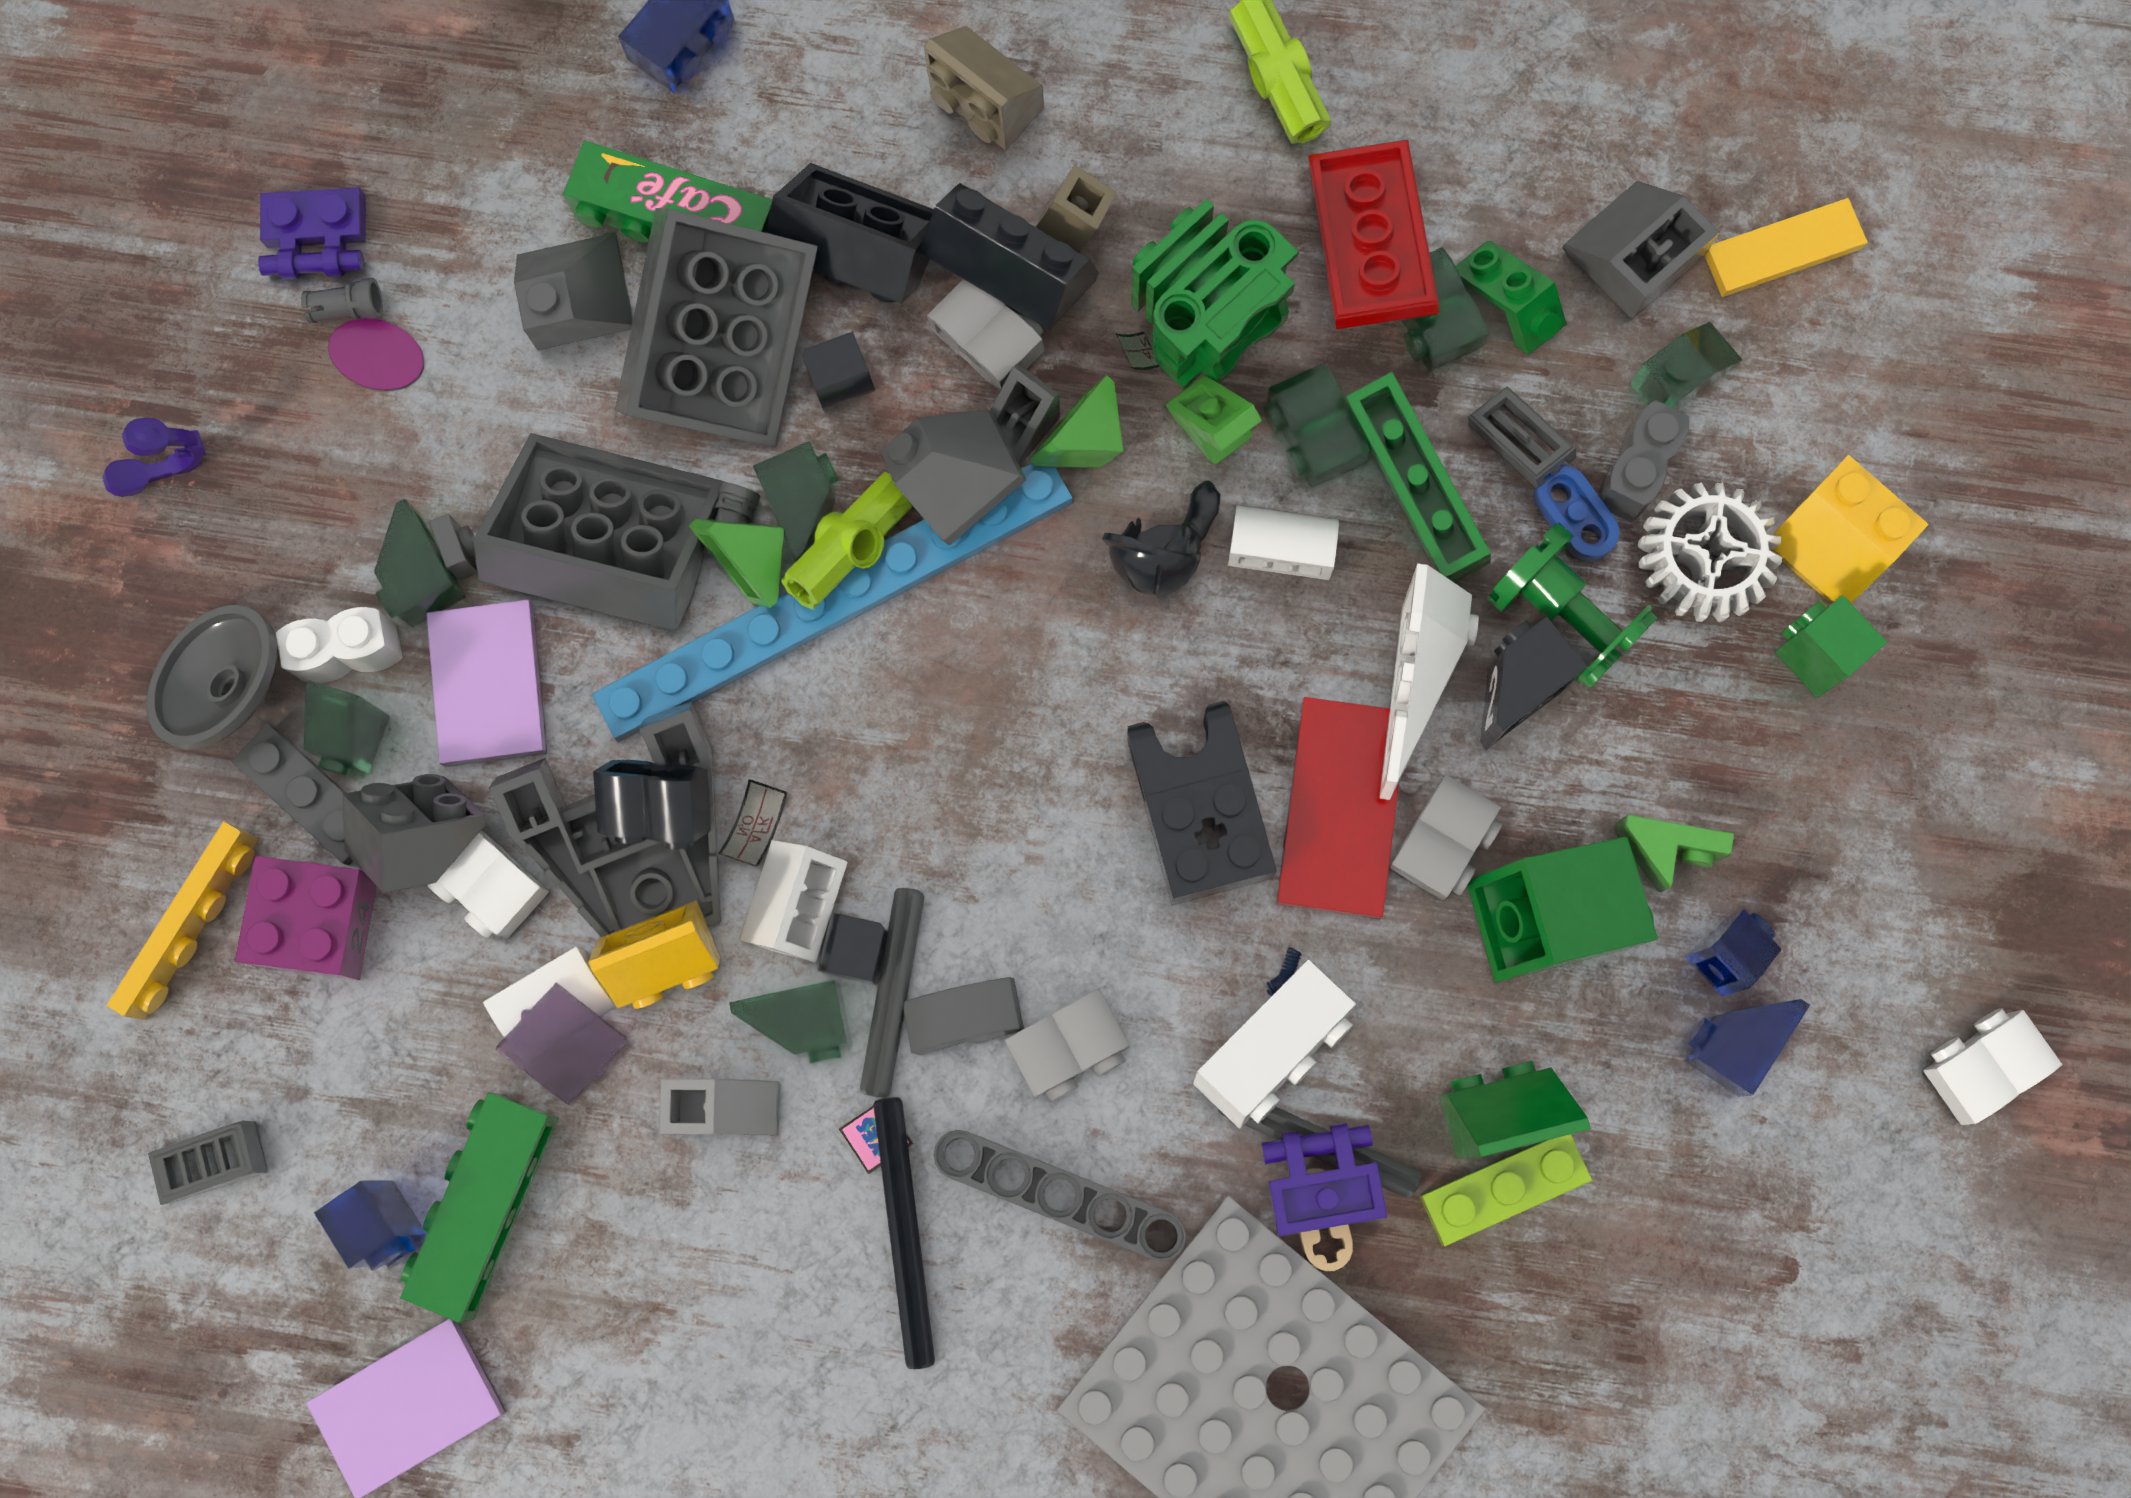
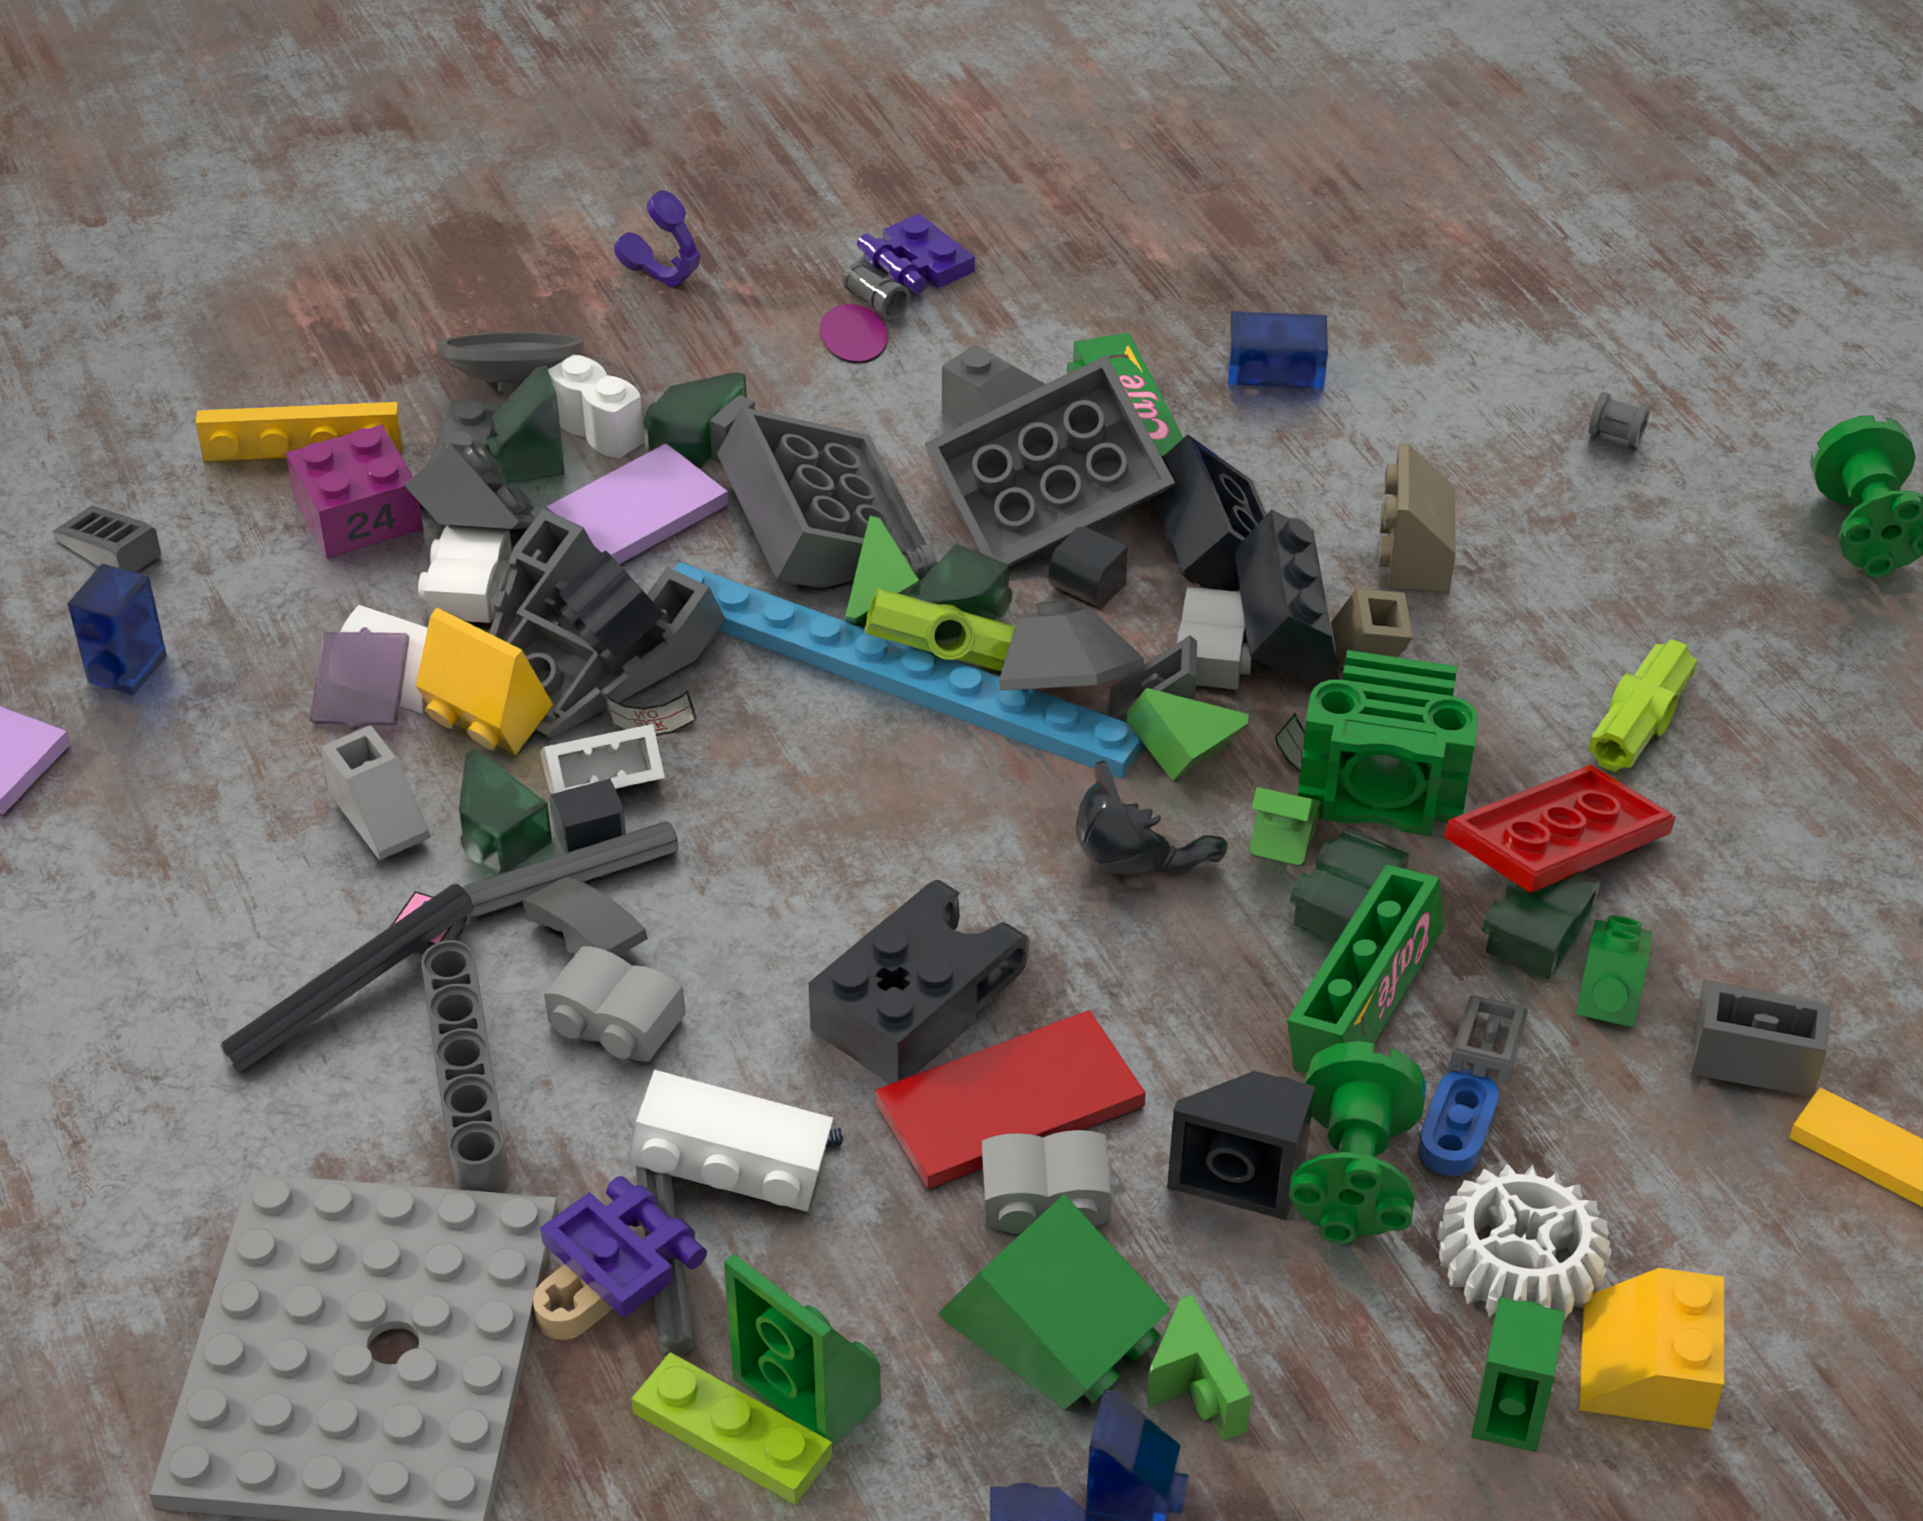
camera: 50 degrees right, 35 degrees down
green brick [400,1092,559,1323] -> none
white brick [1228,505,1339,580] -> none
white wedge [1379,563,1479,800] -> none
dark grey brick [1598,400,1689,522] -> none
clear green slope [1630,322,1743,410] -> none

